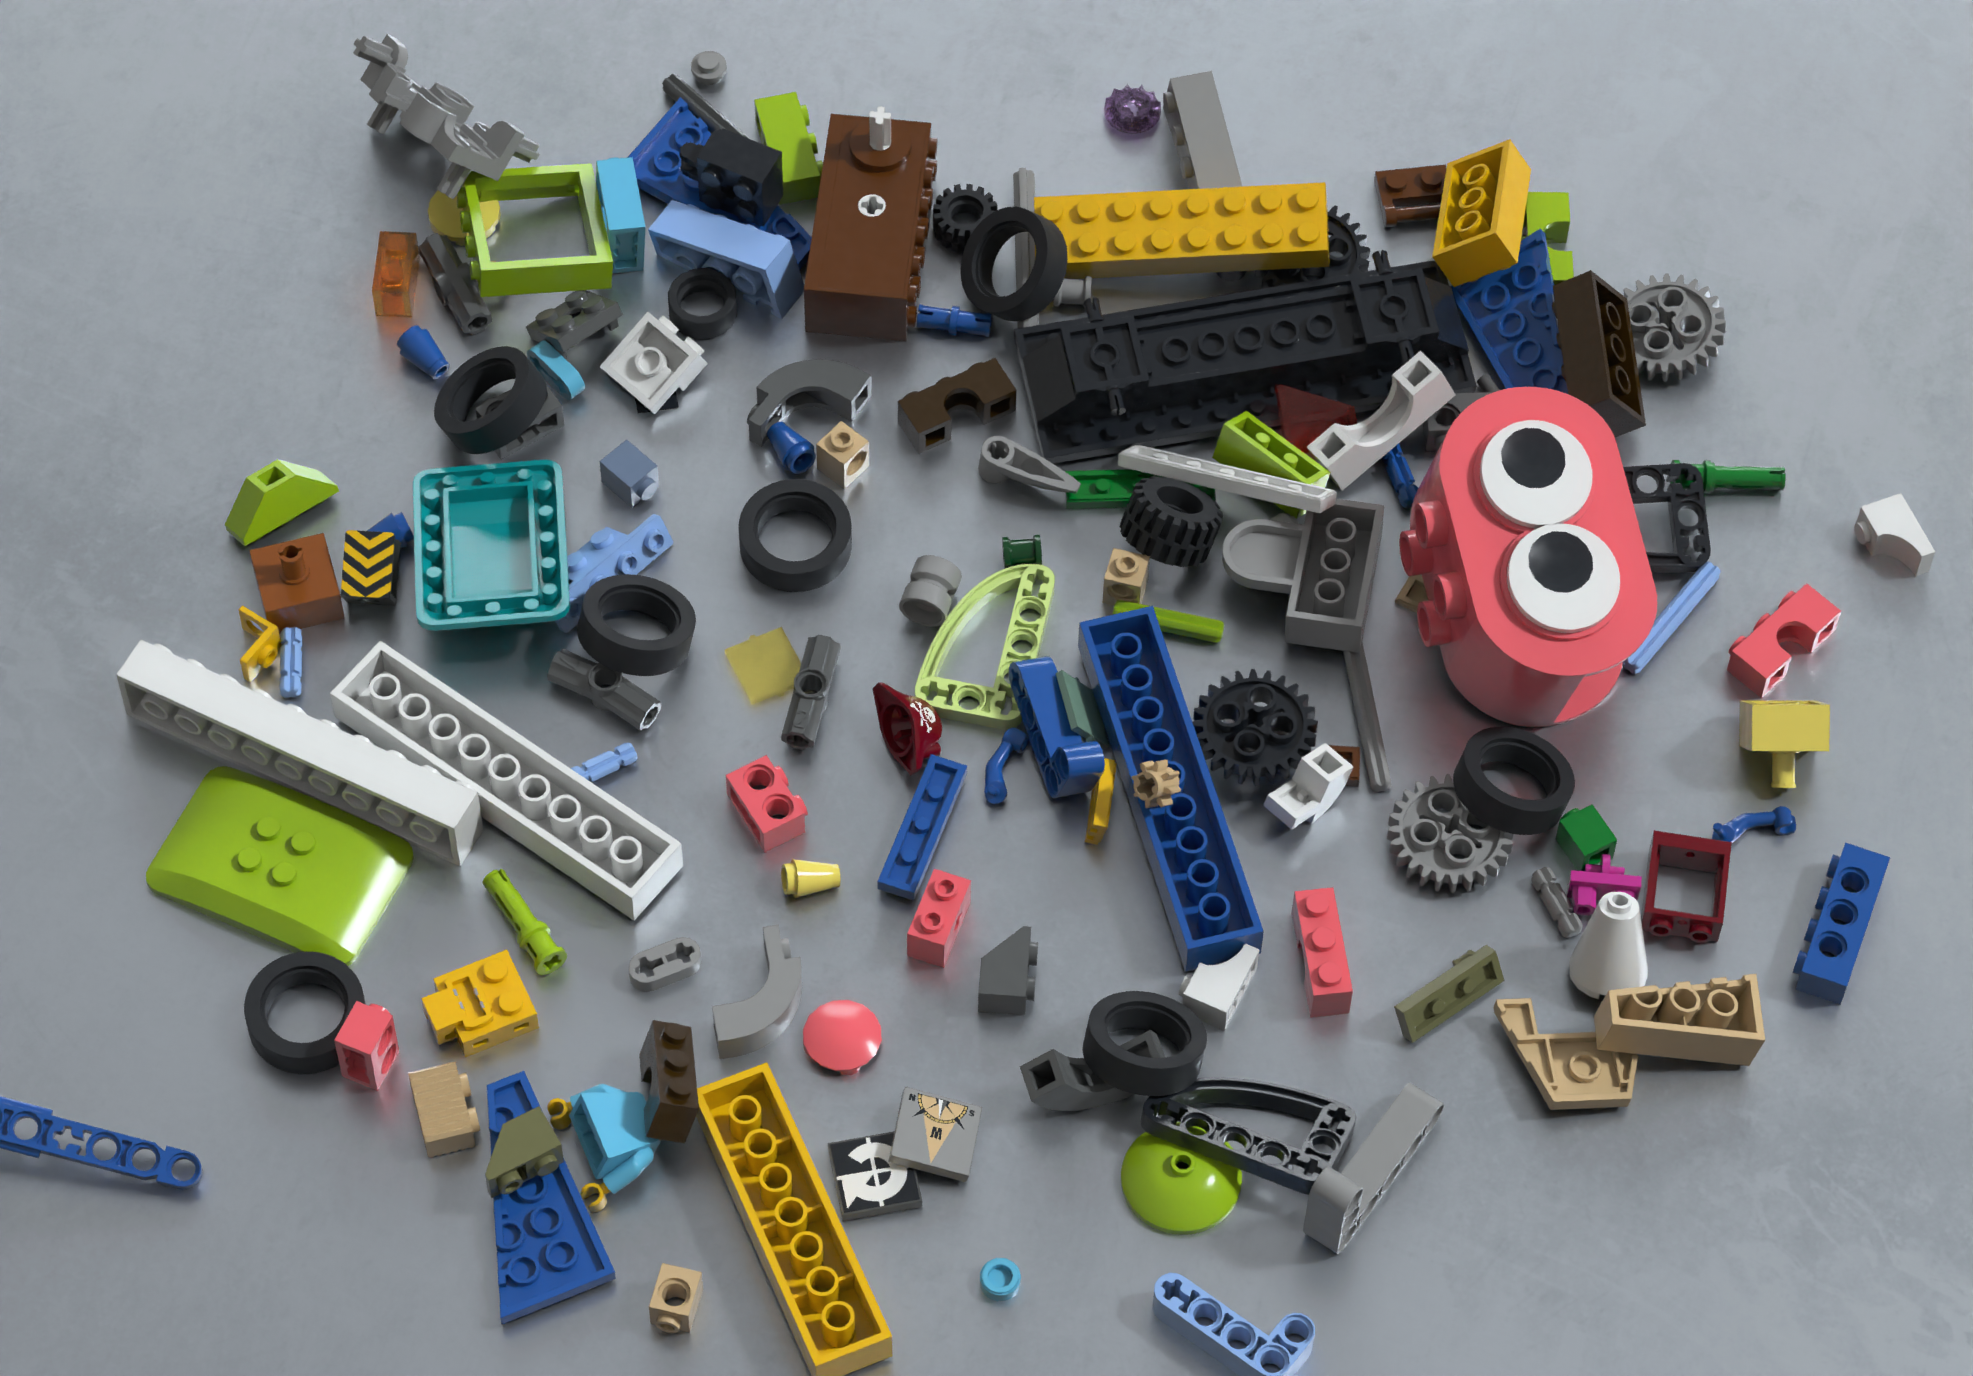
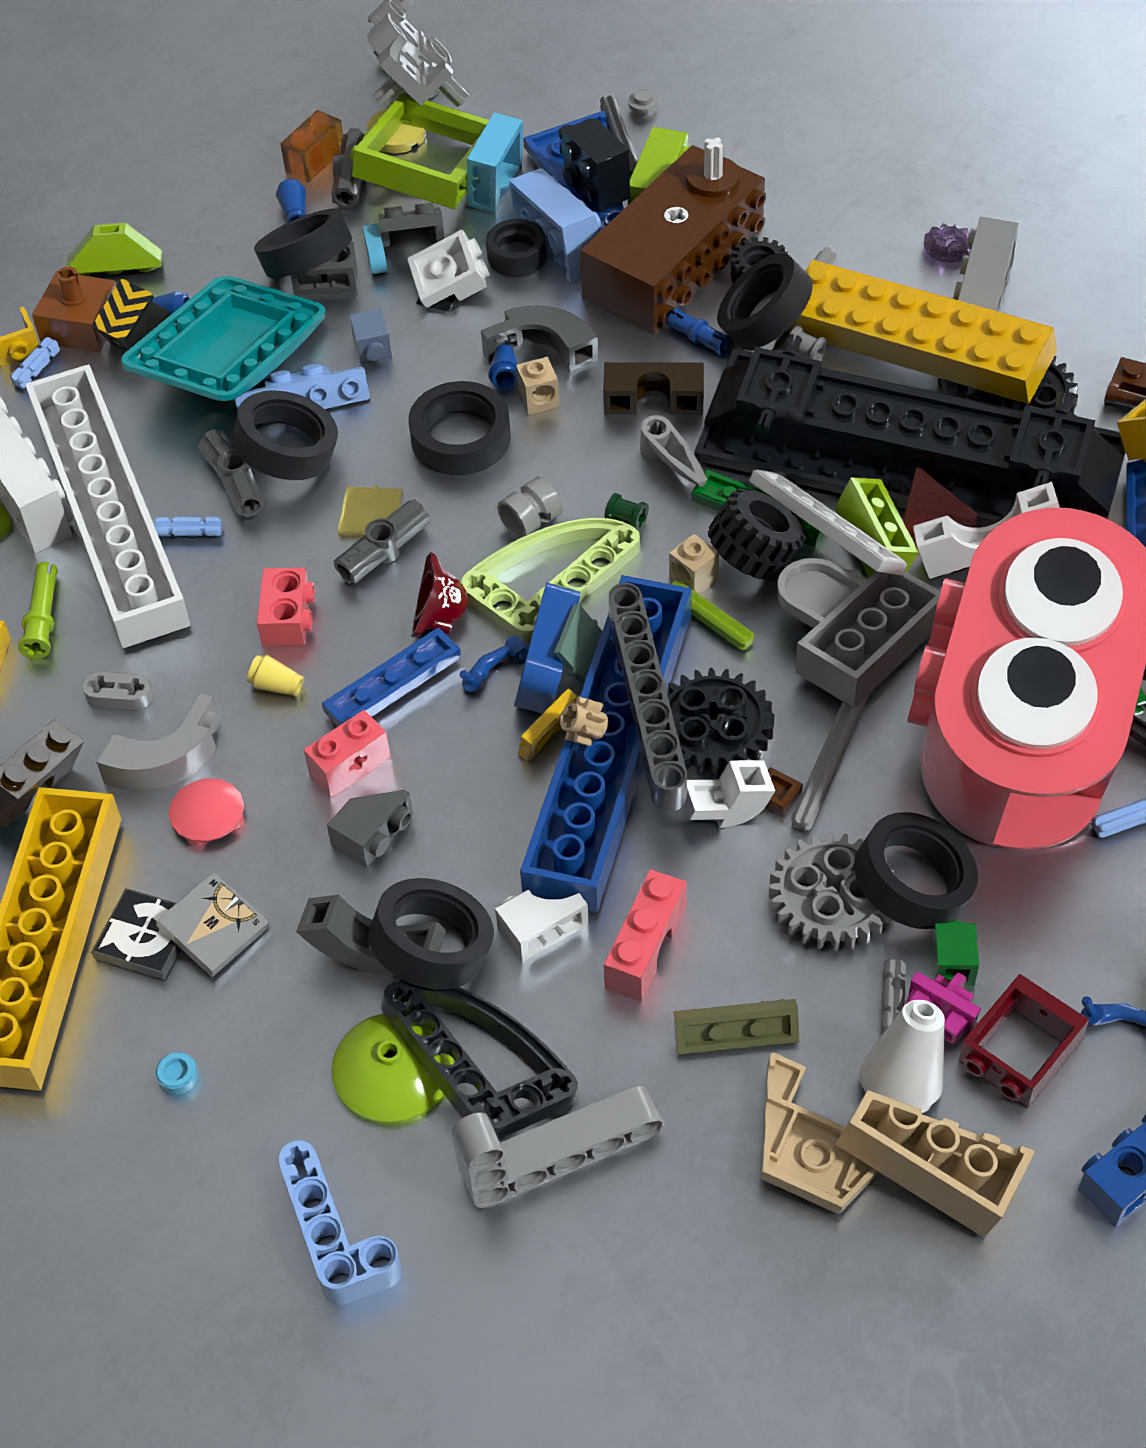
camera: 35 degrees right, 5 degrees down
none -> dark grey beam [609,583,687,812]

